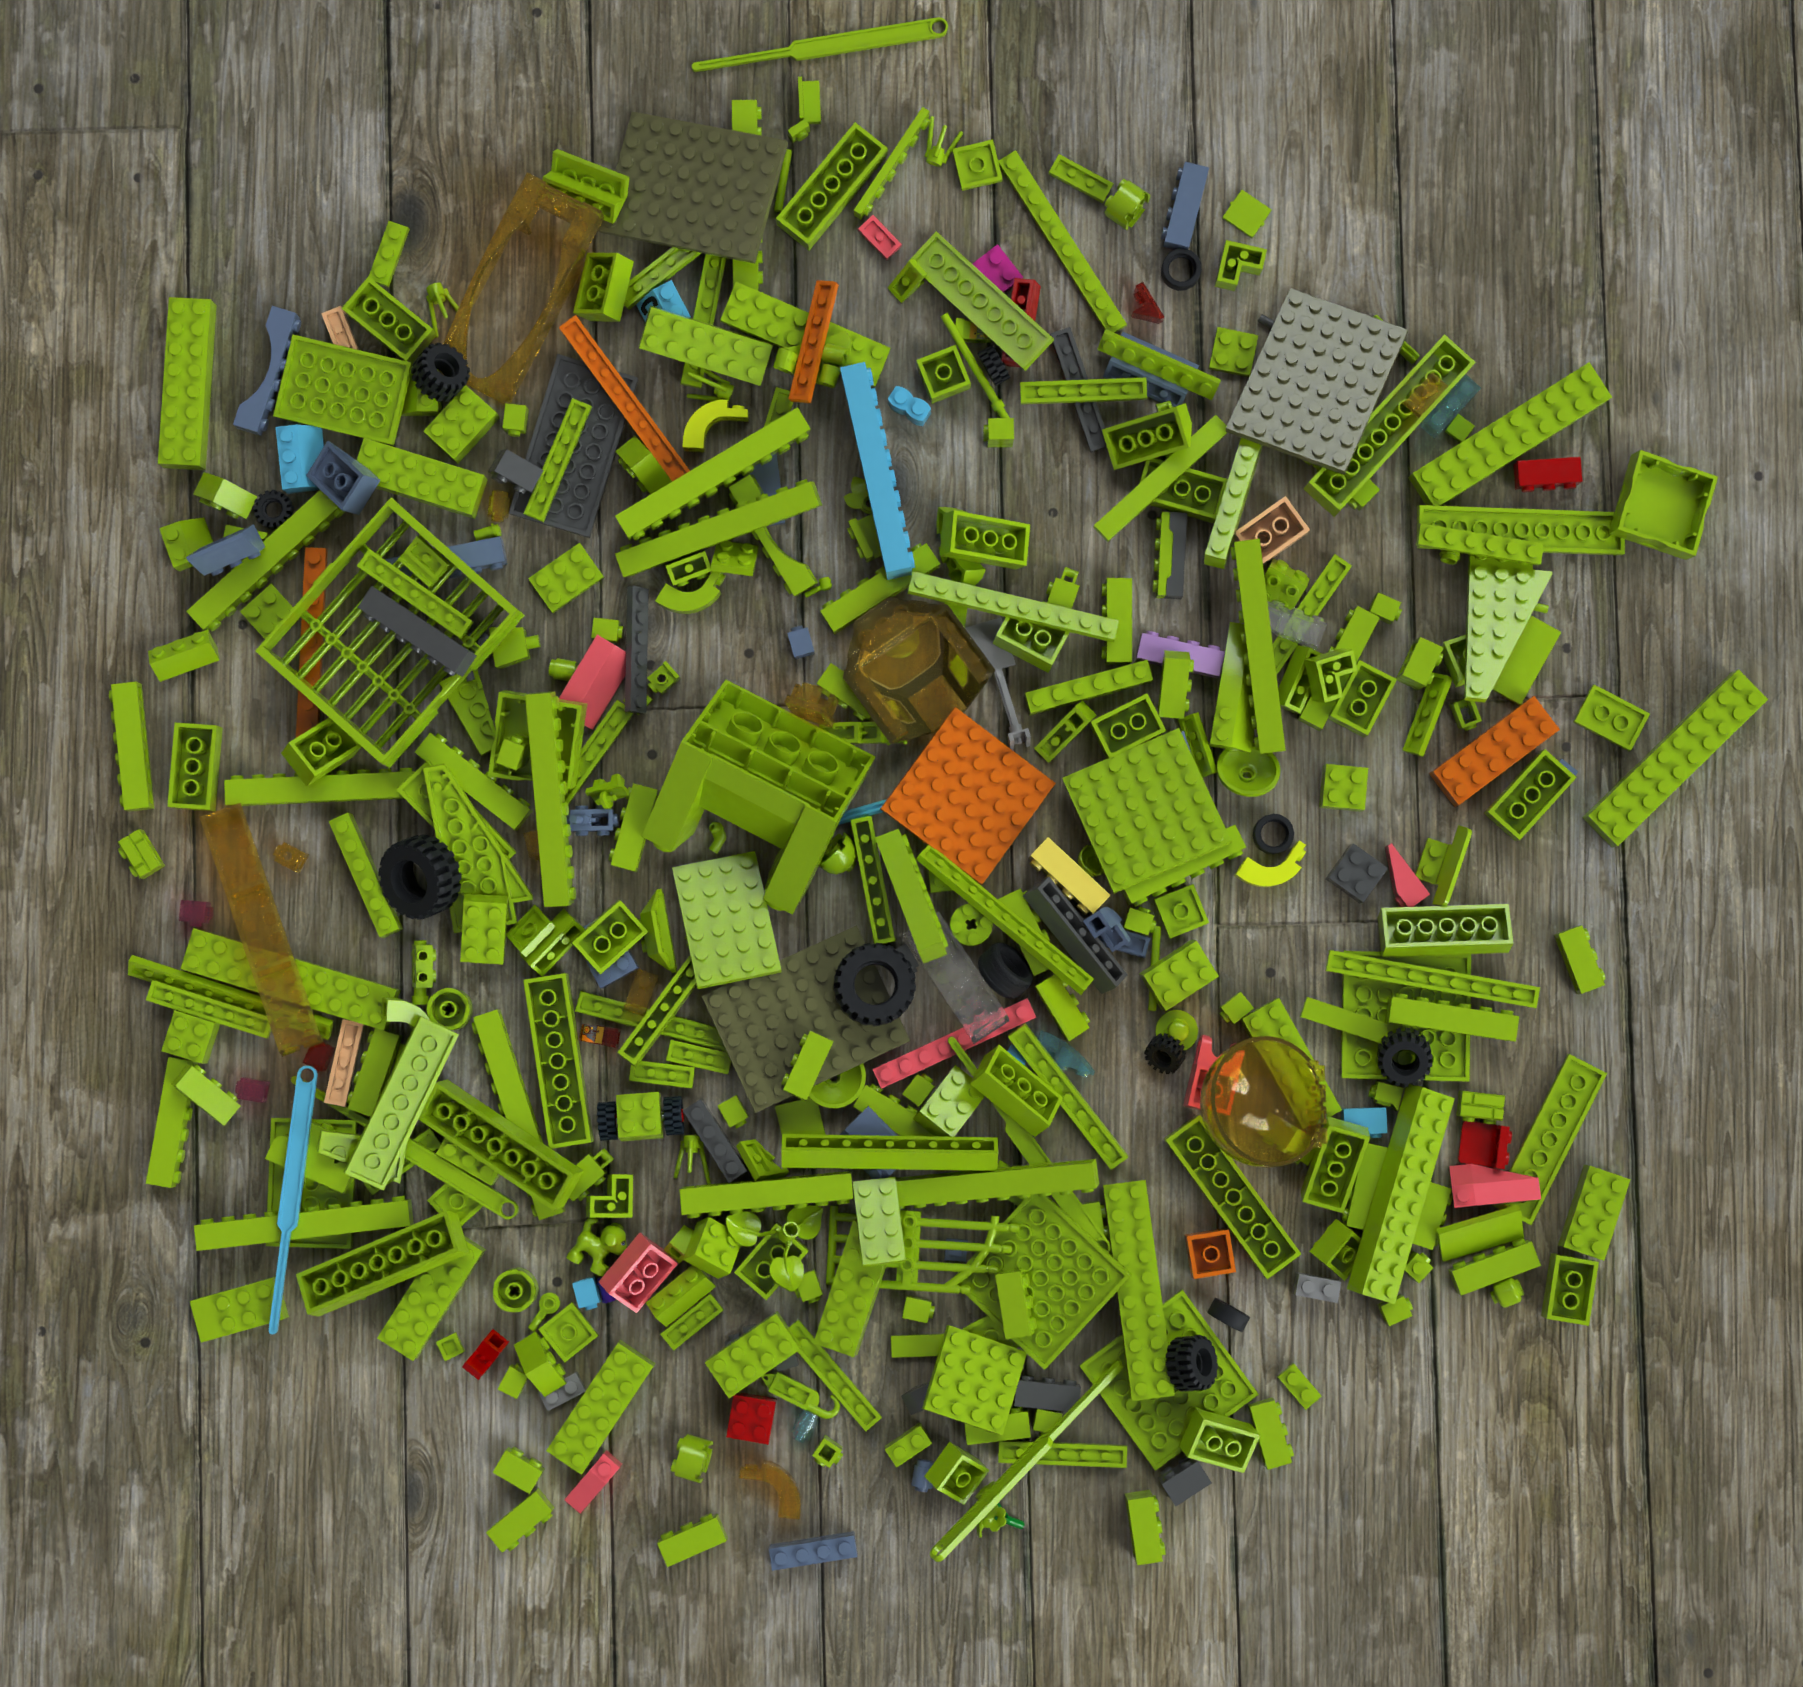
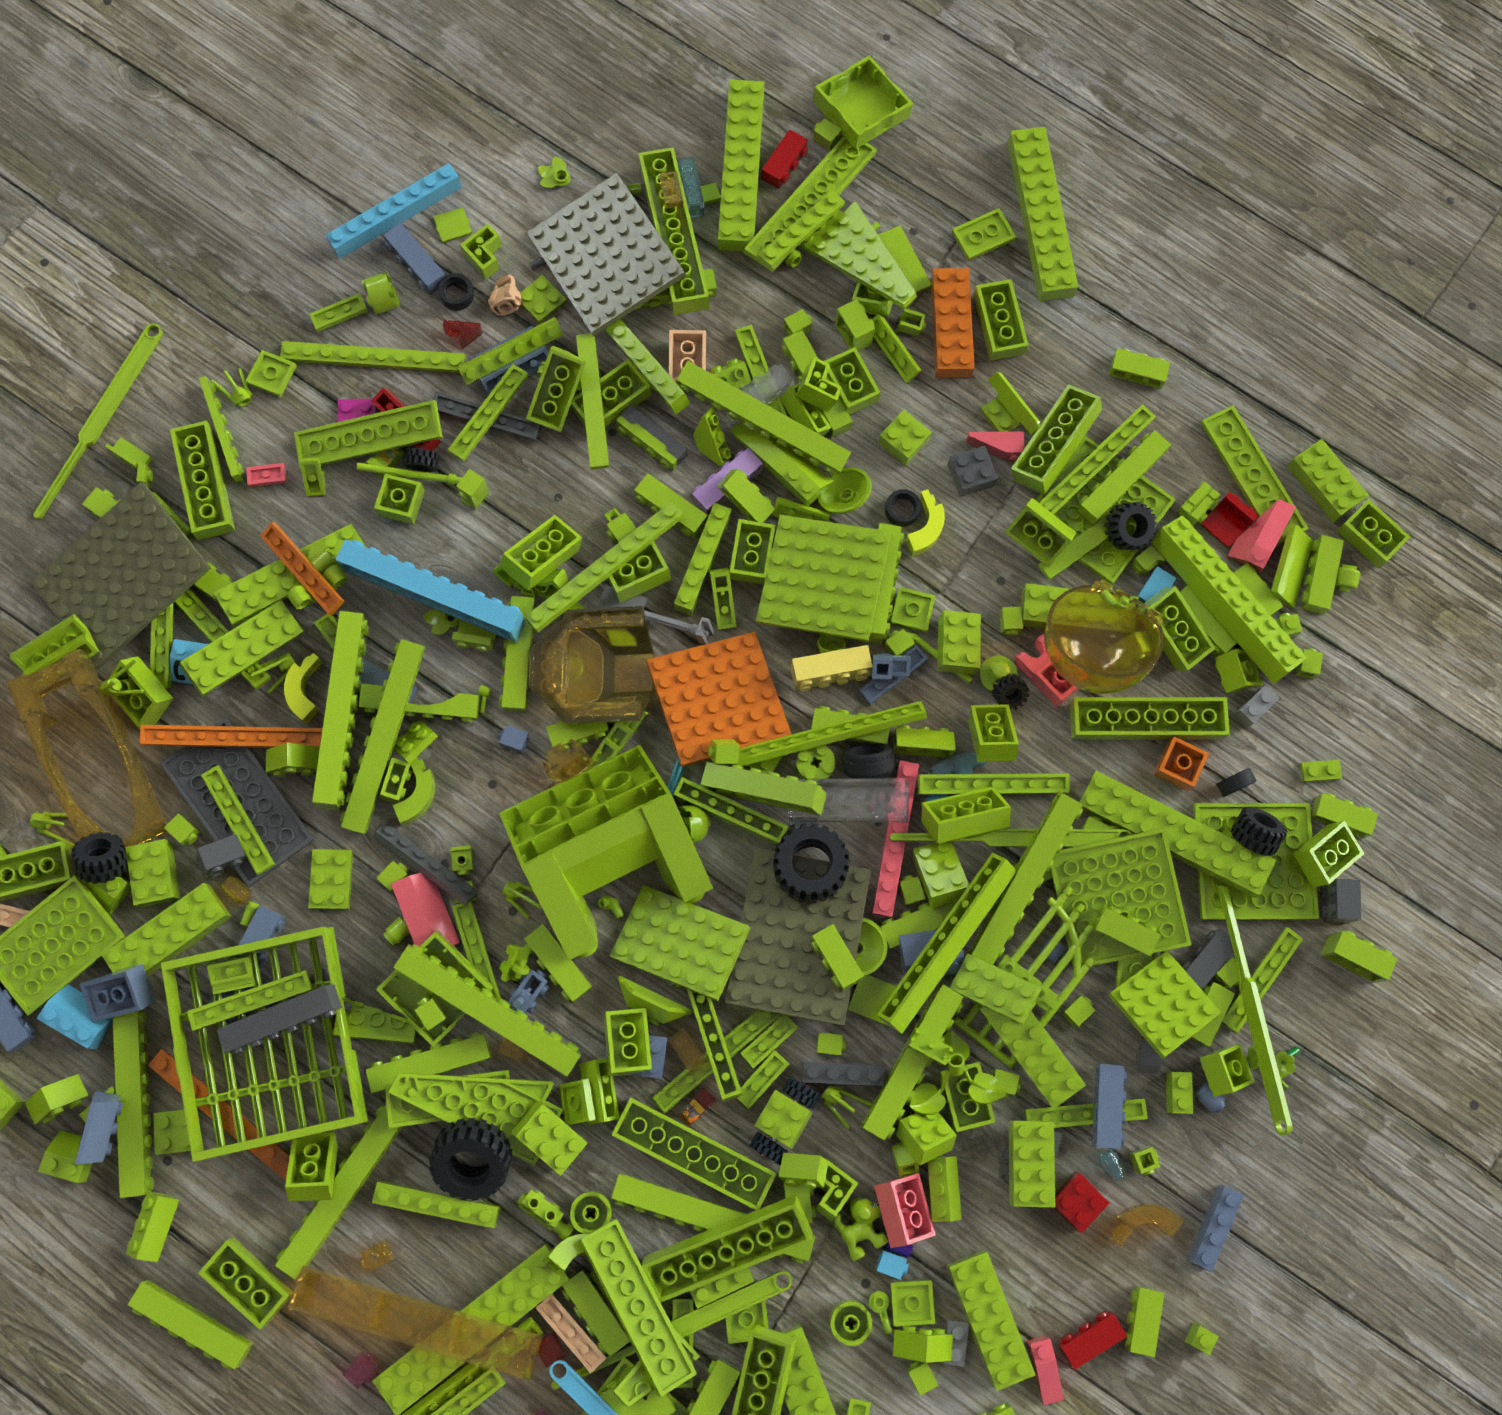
camera: 60 degrees left, 10 degrees down
lime brick [118,829,165,879] -> none
black tyre [253,490,294,530] -> none
red brick [462,1329,509,1380] -> none
lime torso [489,627,541,670] -> none
lime plate [661,1293,724,1351] -> none
lime brick [671,1434,713,1483] -> none
lime wing [736,1139,789,1181] -> none
lime plate [761,1372,840,1419] -> none
medium azure brick [888,386,931,426] -> none
lime tile [891,1333,944,1358] -> none
dark grey brick [1023,877,1127,994] -> none
none -> lime plant [100,659,144,697]
none -> medium azure brick [326,163,462,259]
none -> light nougat piece [488,274,521,316]
none -> lime plant [502,880,541,919]
none -> lime plate [538,156,571,188]
none -> lime slope [693,408,732,466]
none -> lime brick [708,739,740,764]
none -> lime brick [778,1153,828,1189]
none -> lime brick [813,118,842,152]
none -> lime hinge [907,1028,953,1066]
none -> lime brick [968,704,1019,762]
none -> lime slope [1004,498,1076,567]
none -> red brick [1057,1311,1127,1370]
none -> sand blue brick [1092,1064,1127,1149]
none -> lime arm [1100,589,1130,609]
none -> lime brick [1184,1323,1219,1356]

